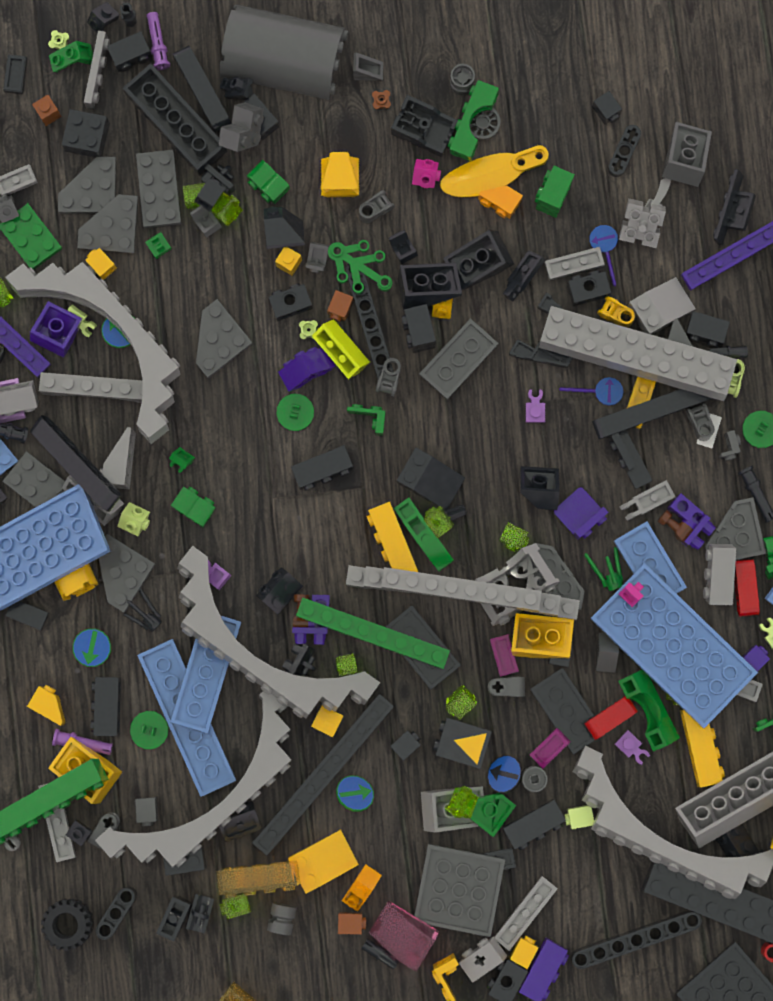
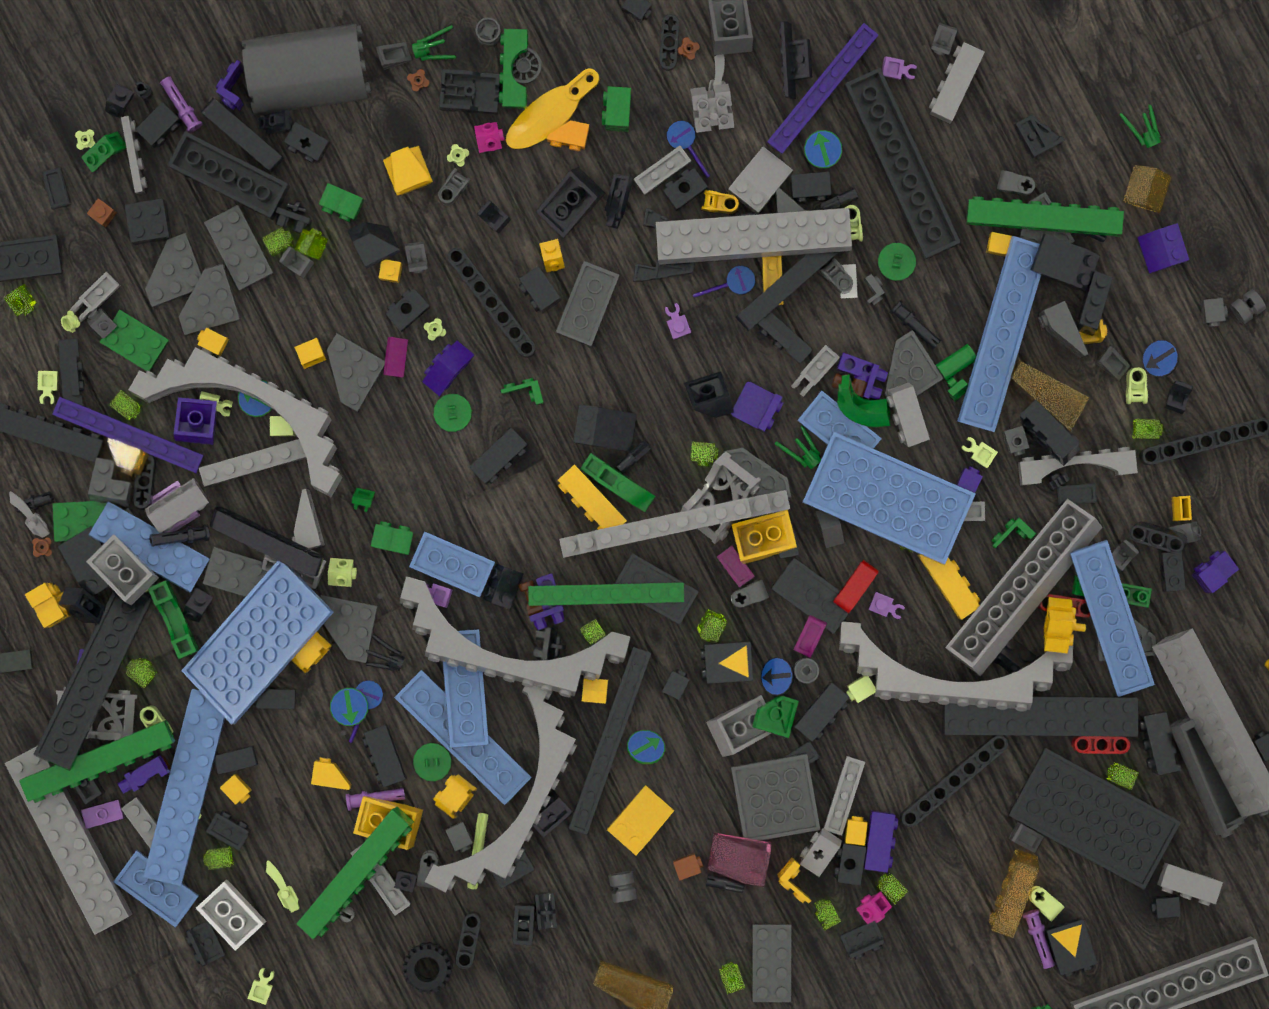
camera: 30 degrees left, 5 degrees up
green tile [145,232,171,259] -> none
black brick [194,178,225,212] -> none
clear yellow wedge [216,860,300,898] -> none
dark grey brick [219,102,264,152] -> none
clear neon green brick [220,892,251,920] -> none
neon yellow brick [312,319,370,379] -> none
dark orange brick [327,290,354,322] -> none
green plant [328,240,392,294] -> none
light orange slope [342,864,382,912] -> none
dark grey piece [376,358,401,397] -> none
black slope [398,263,462,310] -> none
clear neon green brick [424,506,454,538] -> none
clear neon green brick [445,786,478,818] -> none
dark pink tile [618,582,644,607] -> none
green arch [618,669,680,751] -> none
red beam [734,559,760,617] -> none
none -> dark purple bracket [216,60,244,111]
none -> yellowish green brick [270,416,295,437]
none -> yellow piece [295,338,326,369]
none -> blue piece [349,681,383,743]
none -> magenta tile [383,337,408,378]
none -> medium blue plate [409,532,495,597]
none -> green plant [412,25,456,61]
none -> yellow brick [433,774,477,819]
none -> yellowish green plate [447,144,469,167]
none -> yellowish green axle [467,813,488,889]
none -> dark orange plate [678,37,700,60]
none -> blue piece [804,130,842,169]
none -> green arch [837,375,891,427]

